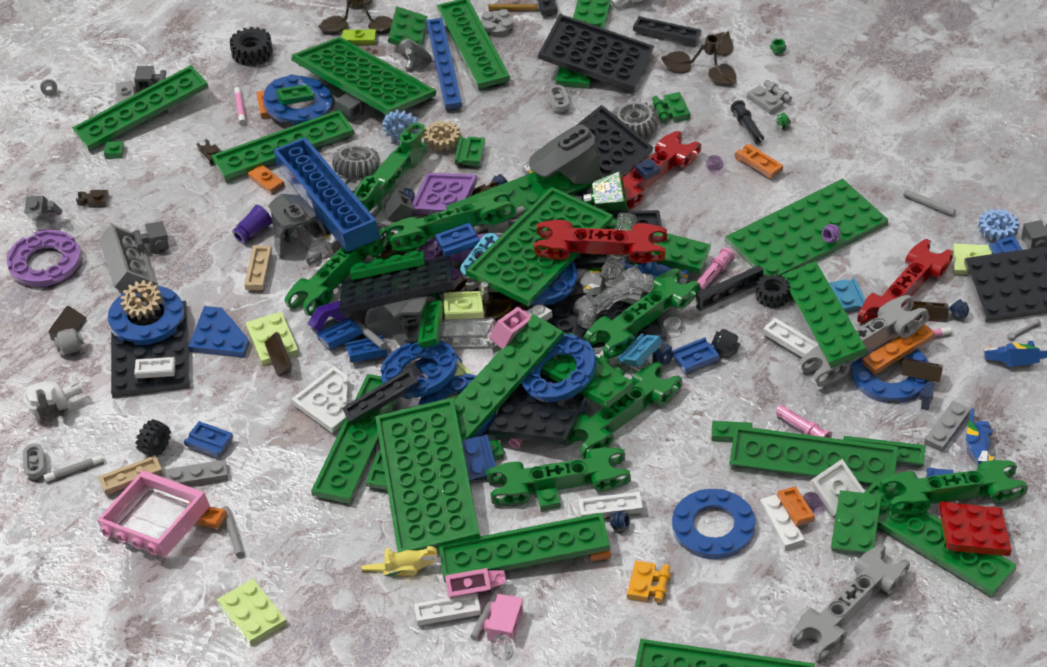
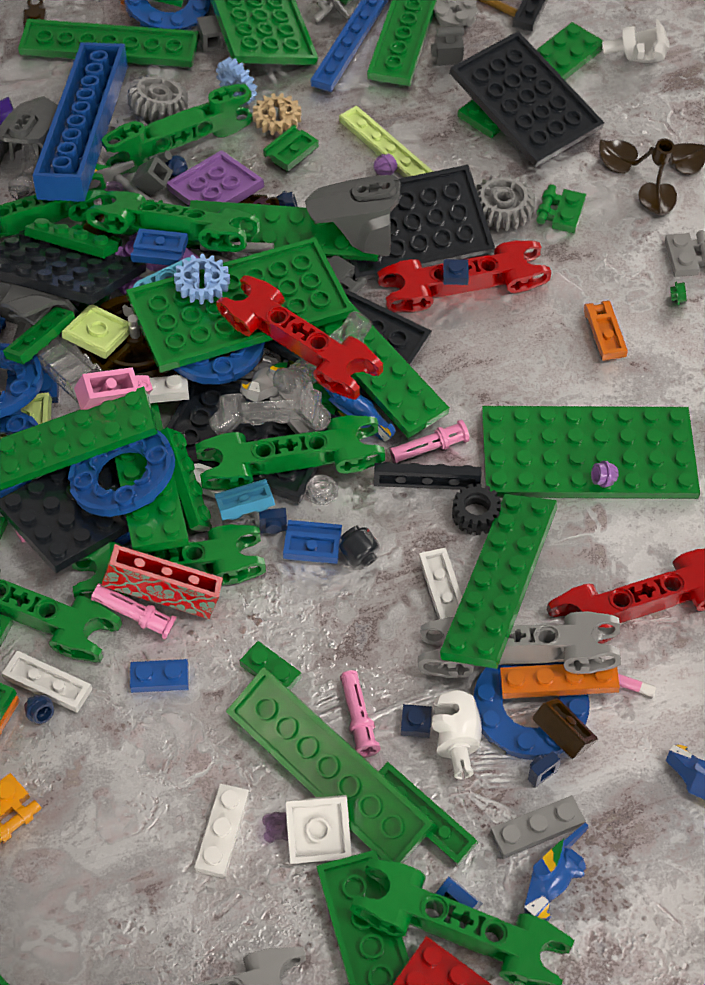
camera: 30 degrees right, 10 degrees up
orange plate [248,165,285,194] -> none
light grey plate [548,85,569,112] -> none
torso [584,172,628,211] -> none
black plate [633,16,702,45] -> none
blue plate [672,489,756,559] -> none
clear purple plate [706,155,723,171] -> none
black pin [730,100,764,144] -> none
orange plate [777,486,815,526] -> none
dark azure plate [829,278,865,313] -> none
green plate [831,490,882,554] -> none
dark brown slope [910,301,949,322] -> none
dark blue plate [949,299,969,319] -> none
none -> bright pink pin [91,583,177,640]
none -> red brick [101,544,223,619]
none -> blue plate [130,659,189,693]
none -> light blue gear [174,254,230,304]
none -> yellowish green tile [339,105,433,177]
none -> medium lavender plate [374,154,398,175]
none -> dark blue plate [401,704,432,738]
none -> dark grey brick [431,26,464,66]
none -> white piece [432,690,482,779]

